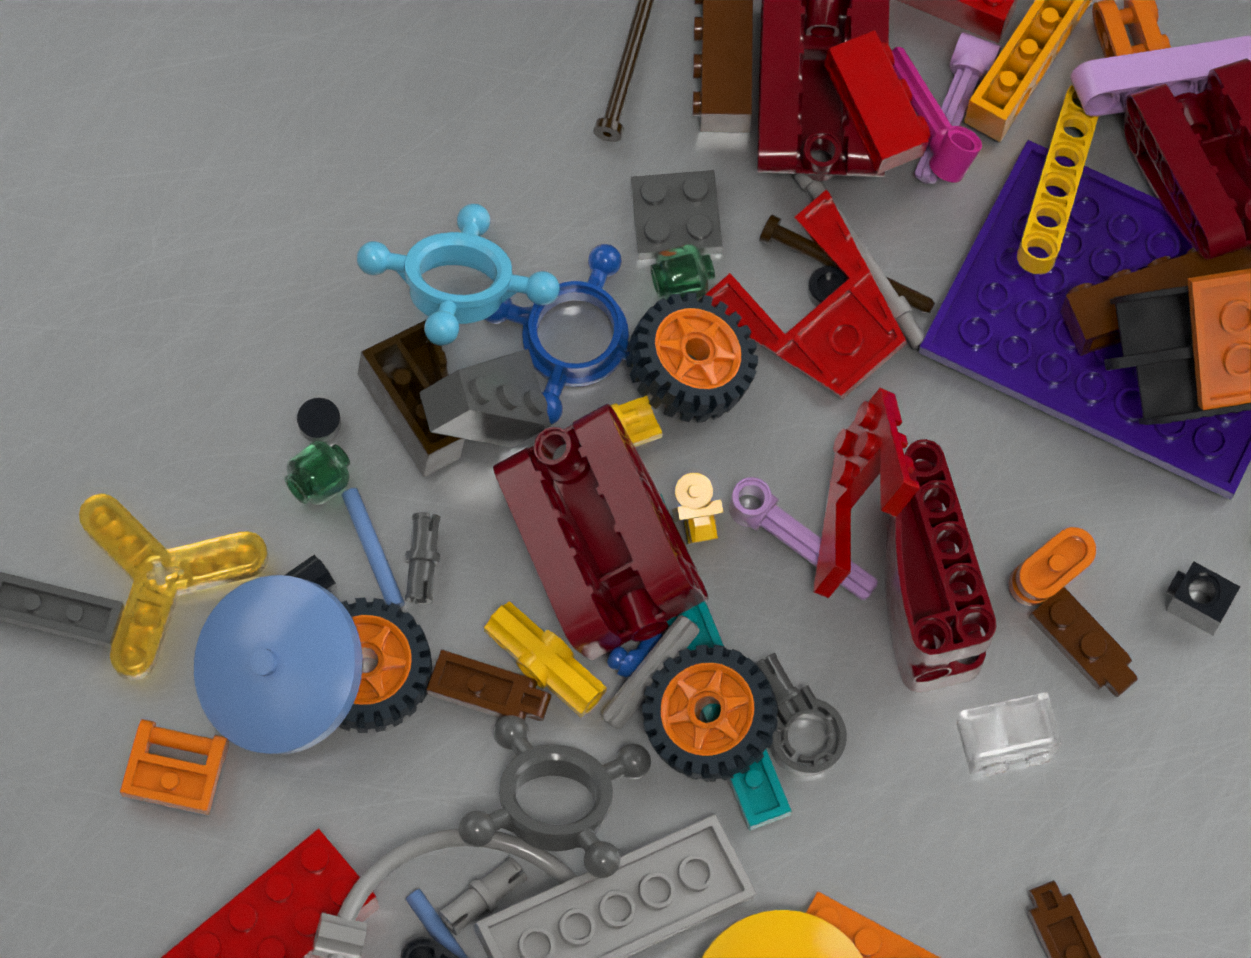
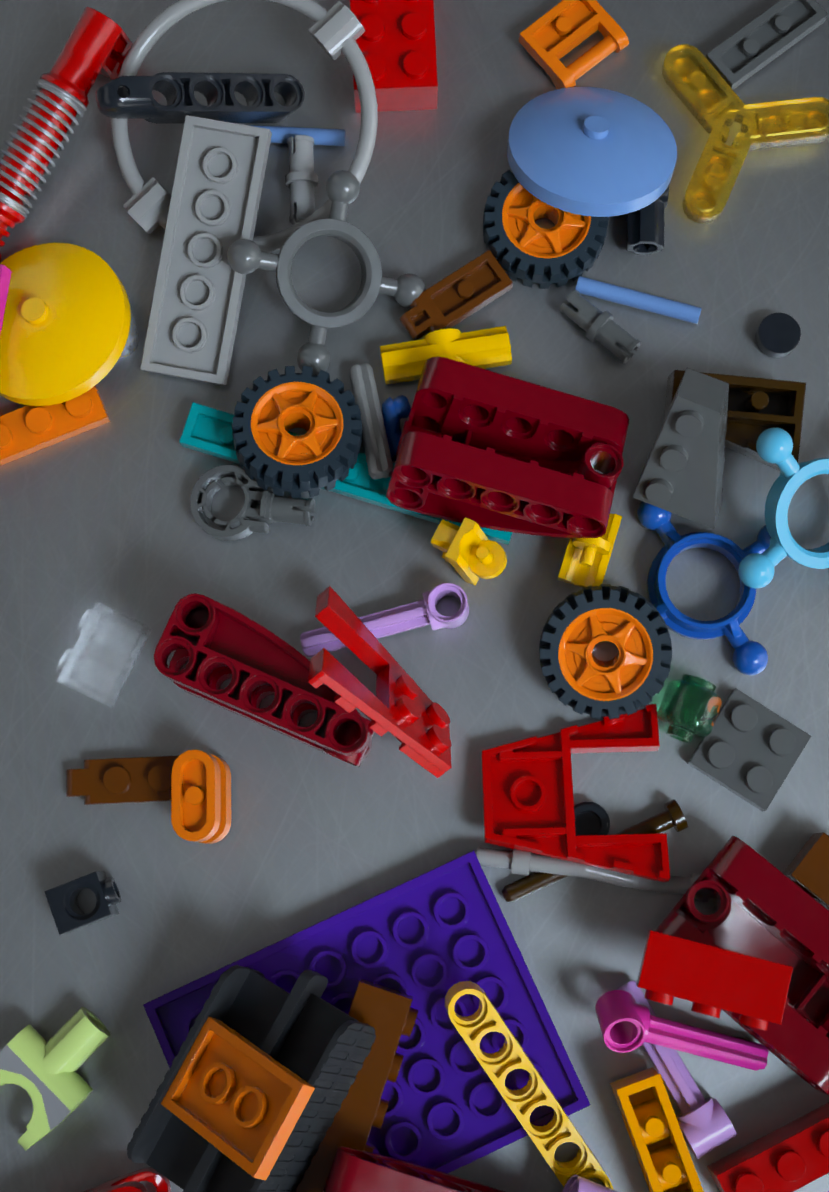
camera: 130 degrees right, 10 degrees up
clear green head [284,441,350,505] -> none

